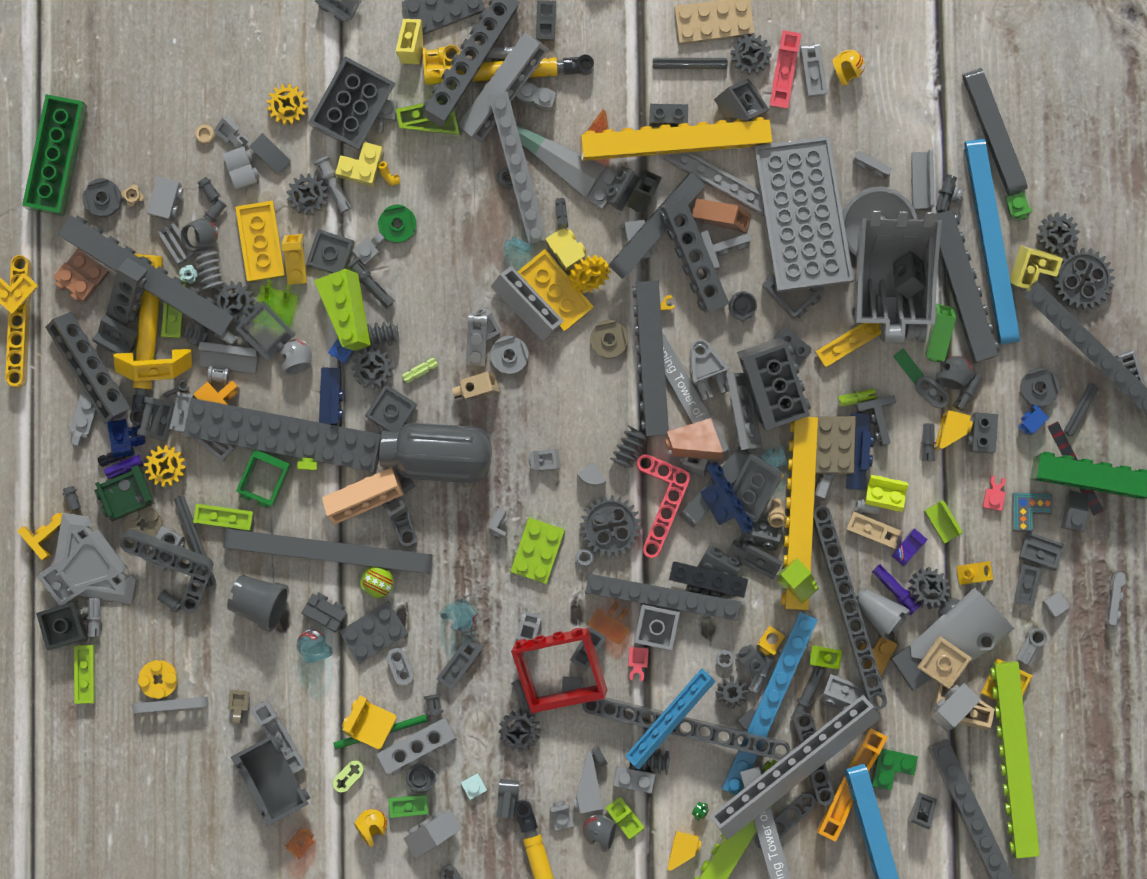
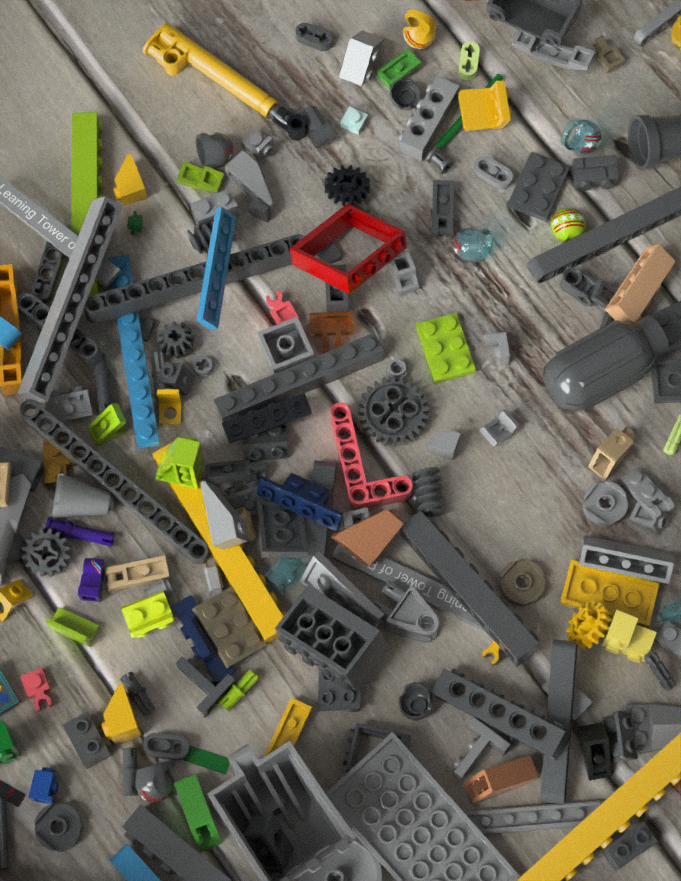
camera: 145 degrees right, 15 degrees down
none -> light grey slope [200,481,247,550]

